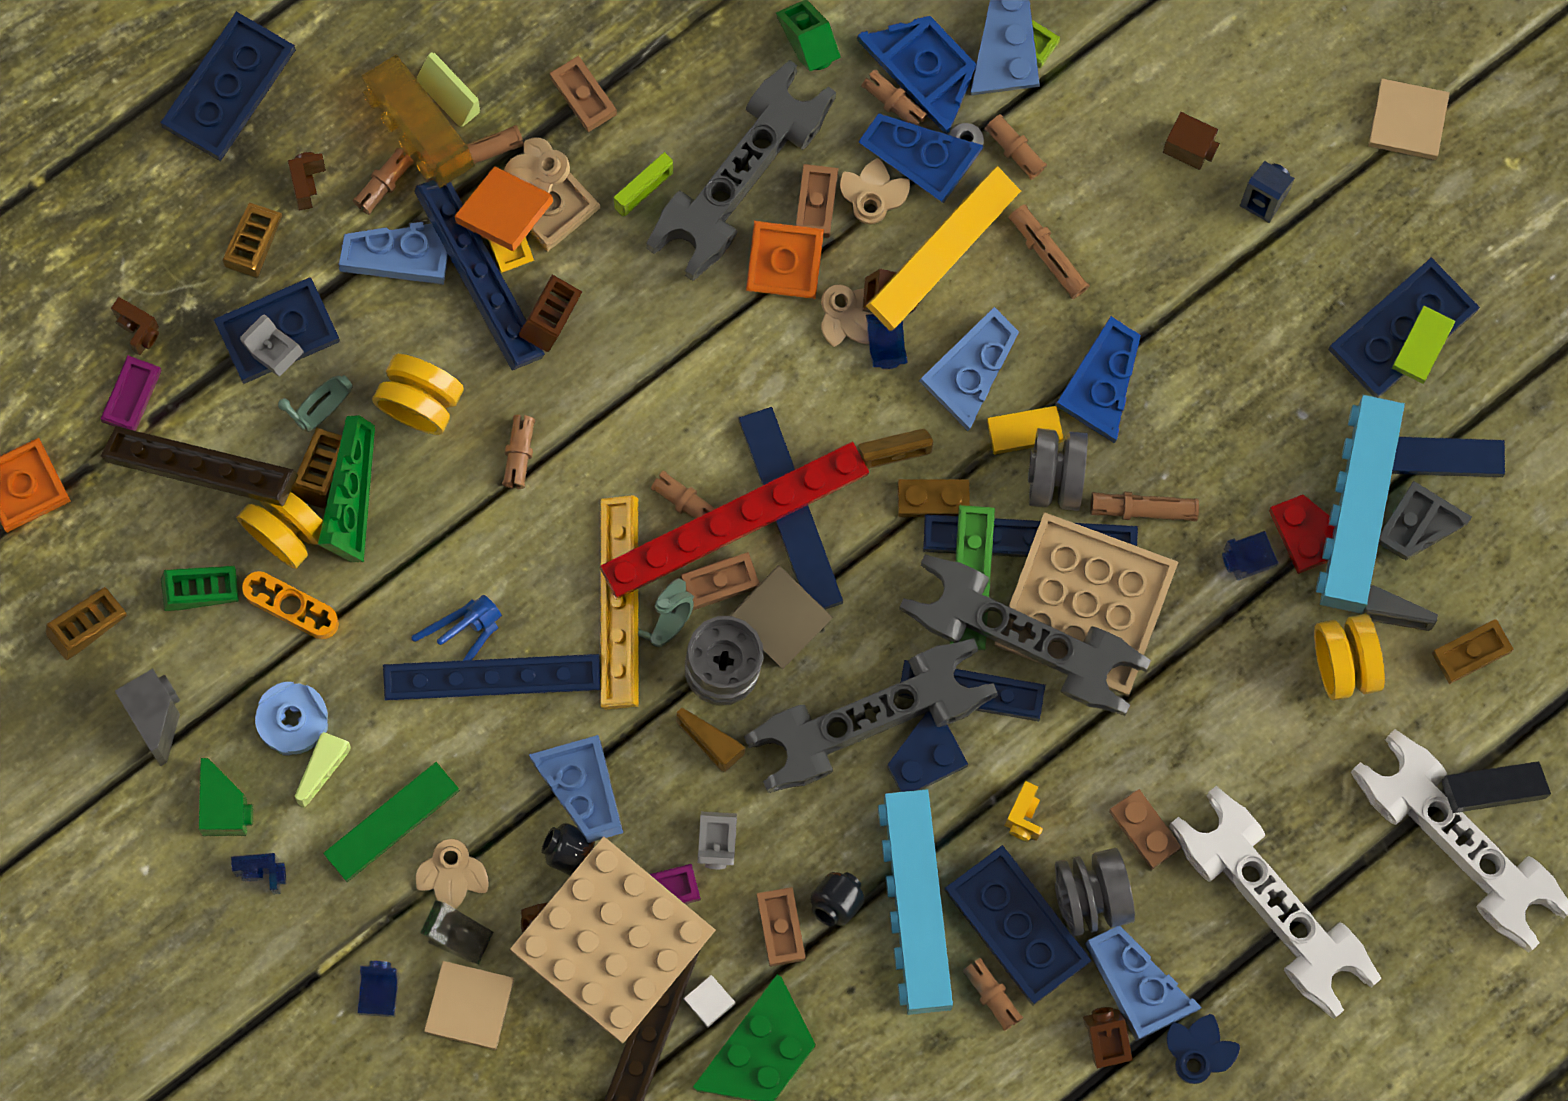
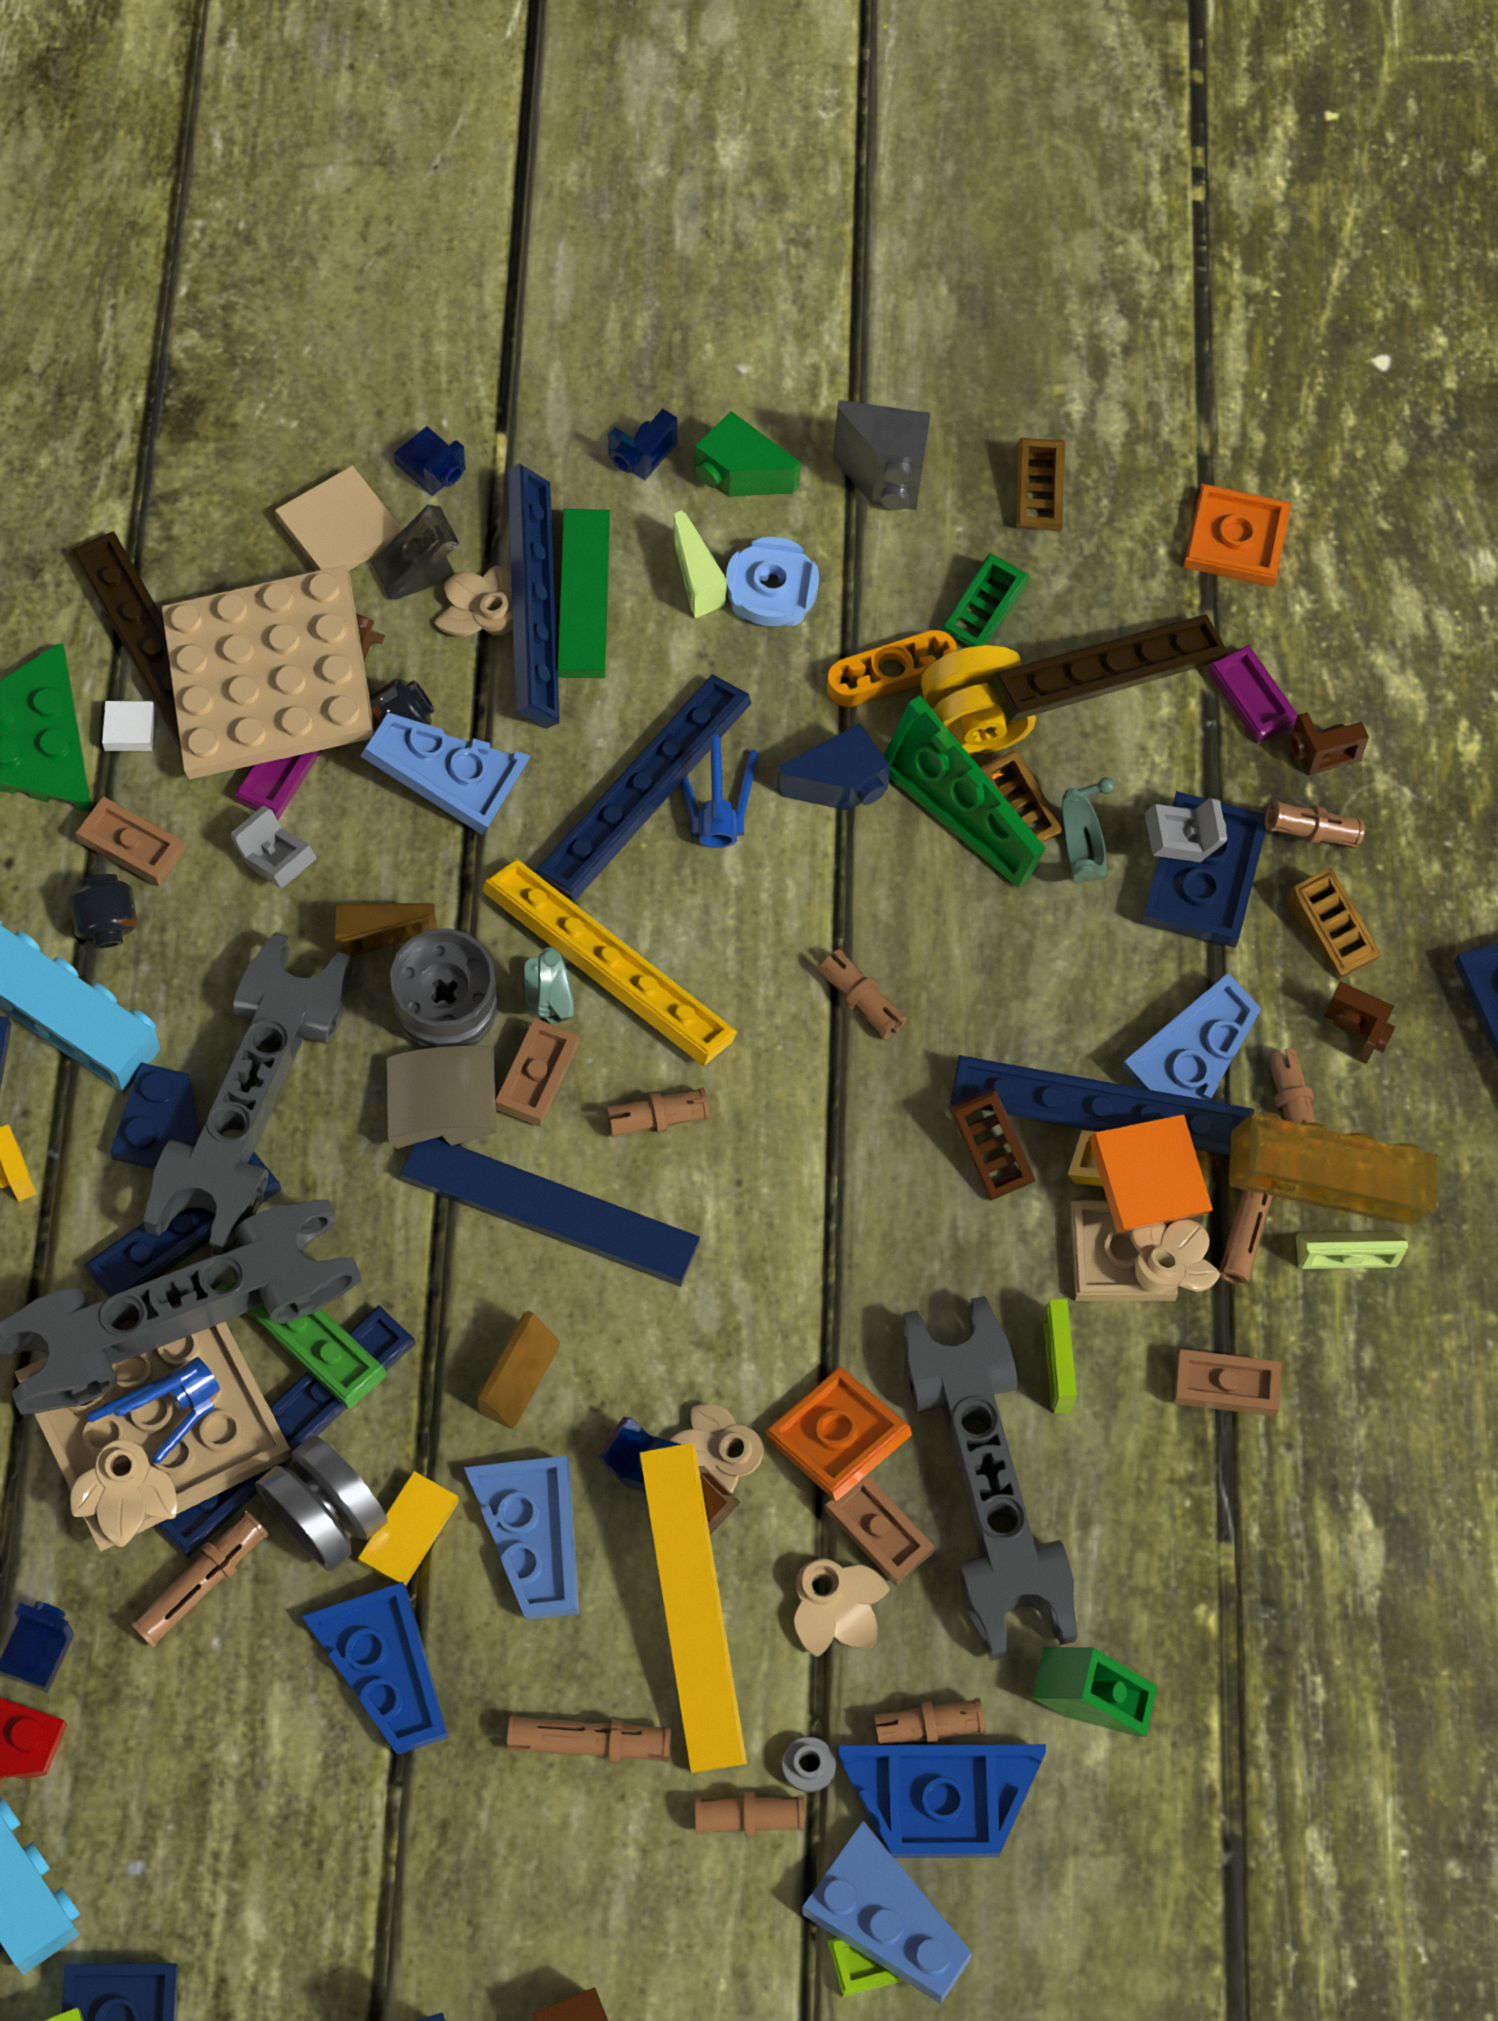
camera: 130 degrees right, 10 degrees down
yellow wheel [372,354,464,435] -> none
red plate [600,441,869,600] -> none
blue wing [858,113,984,203] -> none
pearl gold plate [898,479,970,517] -> none
none -> tan plate [70,1439,178,1547]
none -> blue plant [87,1357,220,1464]
none -> dark blue tile [508,463,560,729]
none -> dark blue slope [777,723,891,811]
none -> medium nougat pin [1265,800,1365,849]

